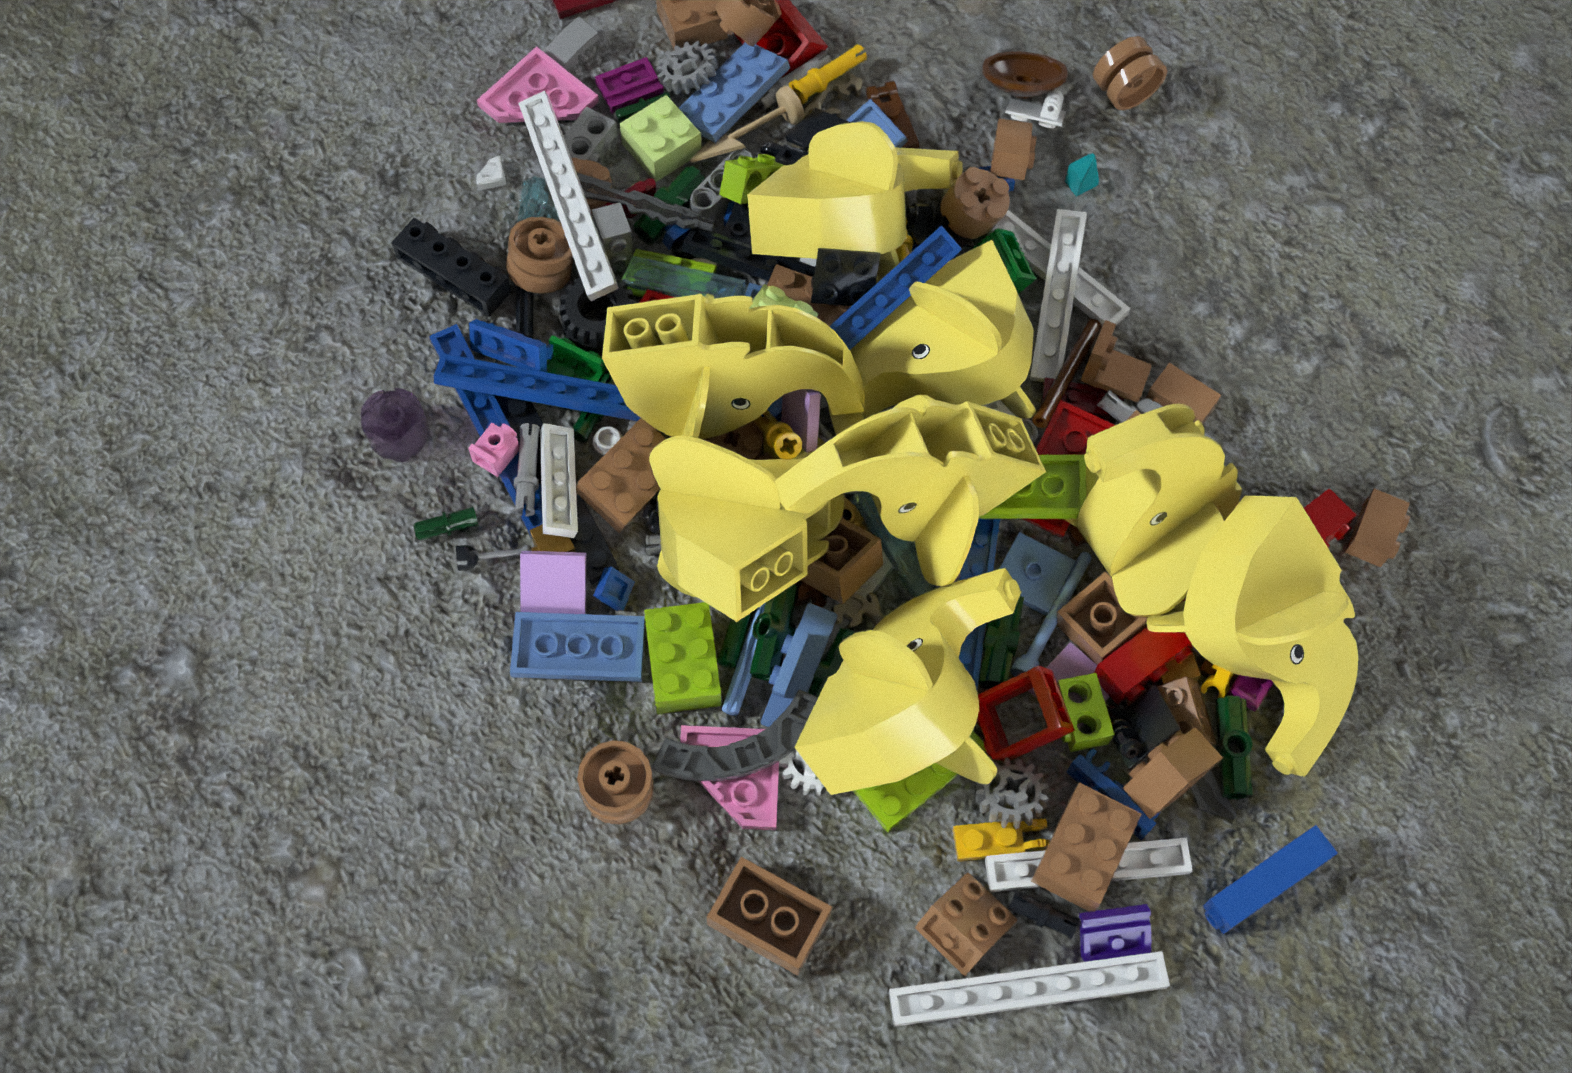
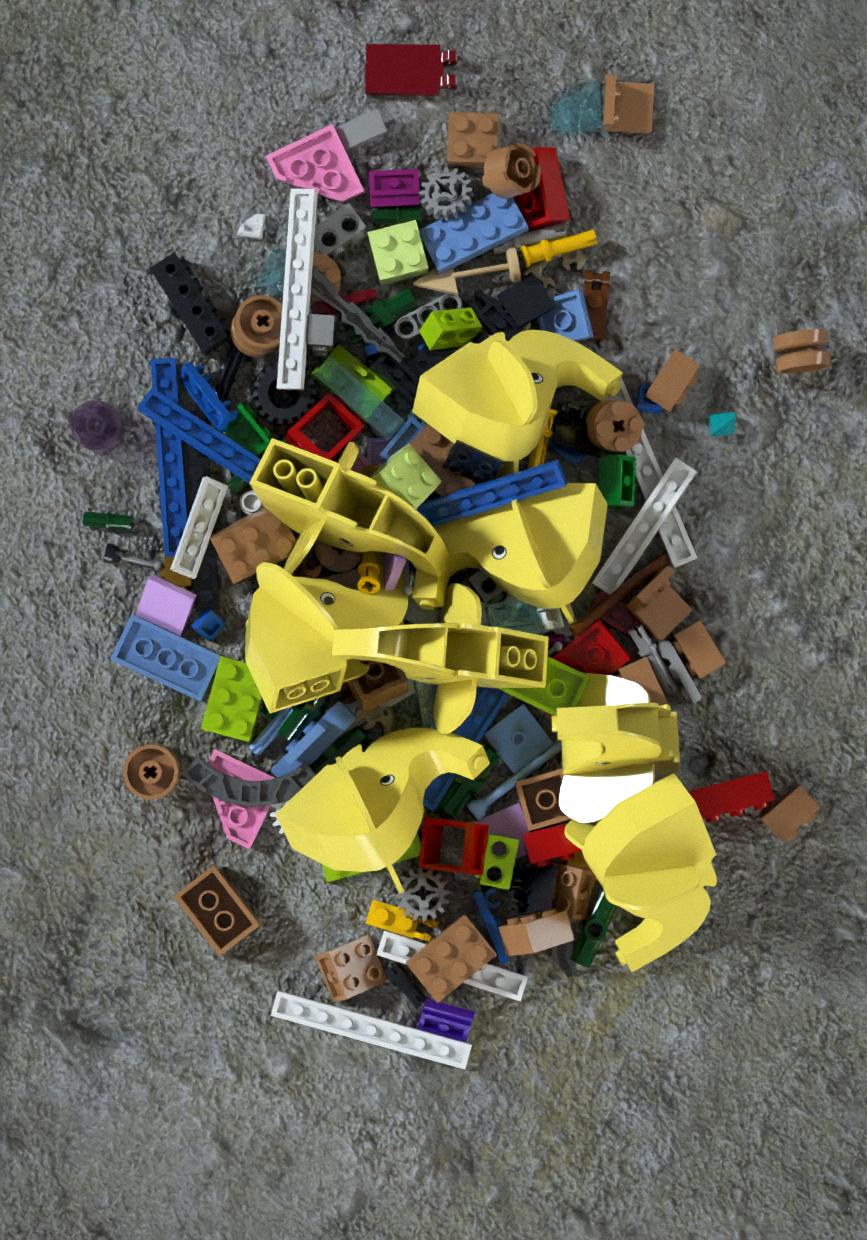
camera: 30 degrees right, 20 degrees up
bright pink brick [468,423,519,477] -> none
light grey pin [514,423,540,516] -> none
reddish brown dish [982,52,1068,98] -> none
white hinge [1005,90,1066,128] -> none
blue slope [1203,825,1338,934] -> none

